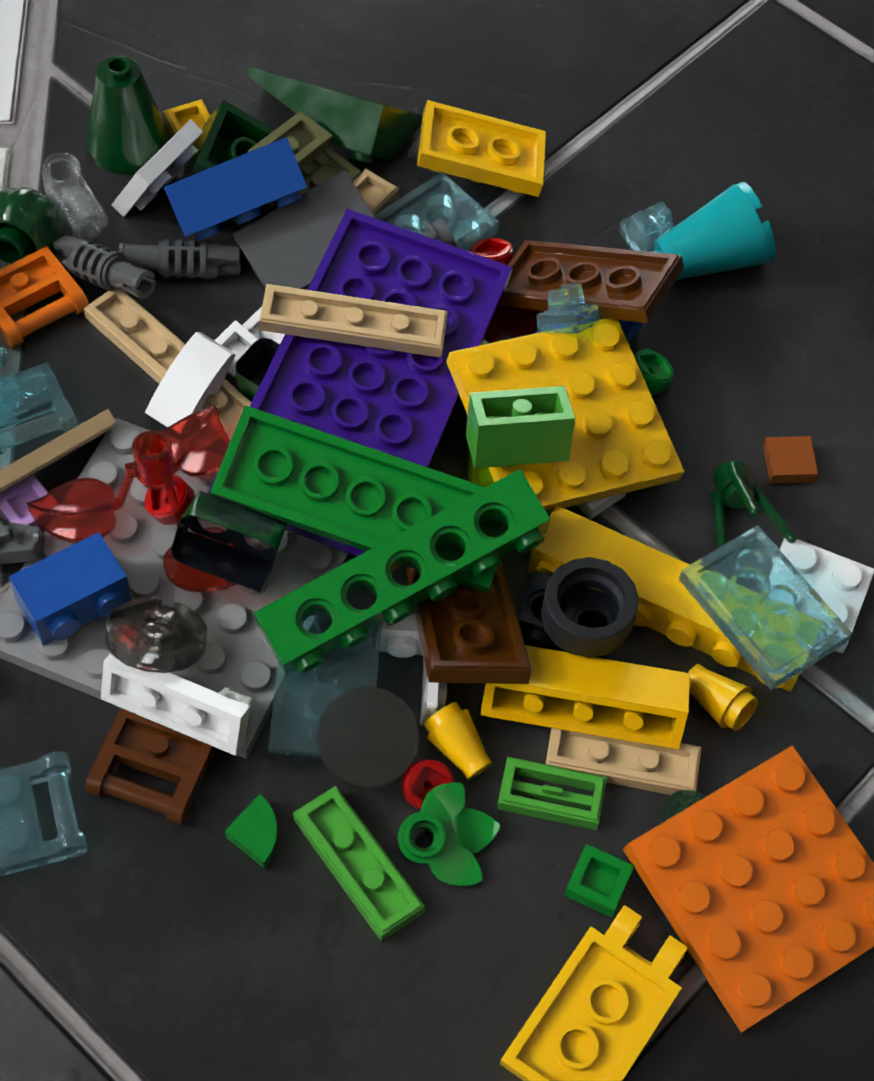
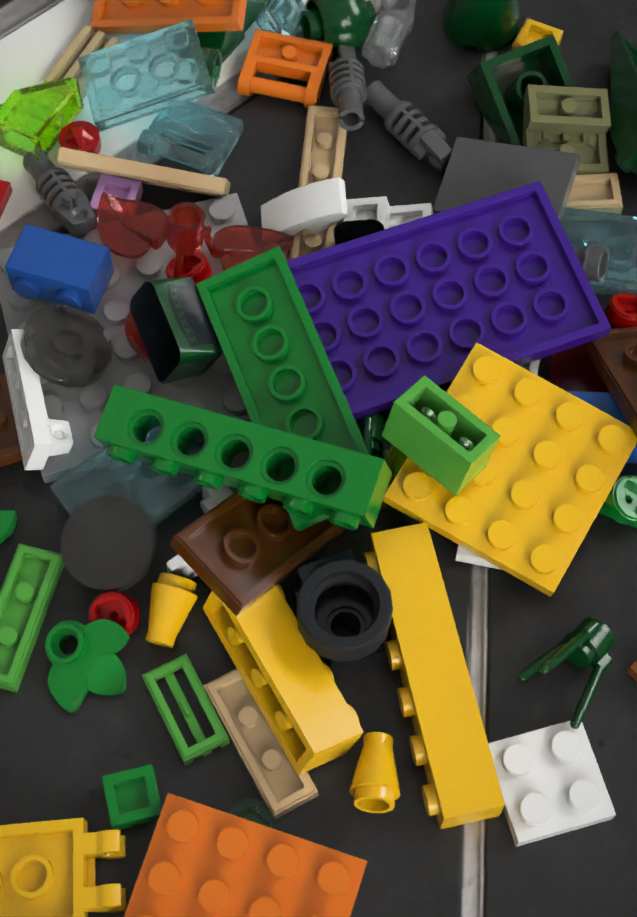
camera: 55 degrees right, 5 degrees up
white plate [111,119,203,217] -> none
blue brick [164,137,307,241] -> none
tan tile [259,284,448,358] -> none
clear light blue tile [536,283,599,333] -> none
clear light blue plate [679,525,852,690] -> none

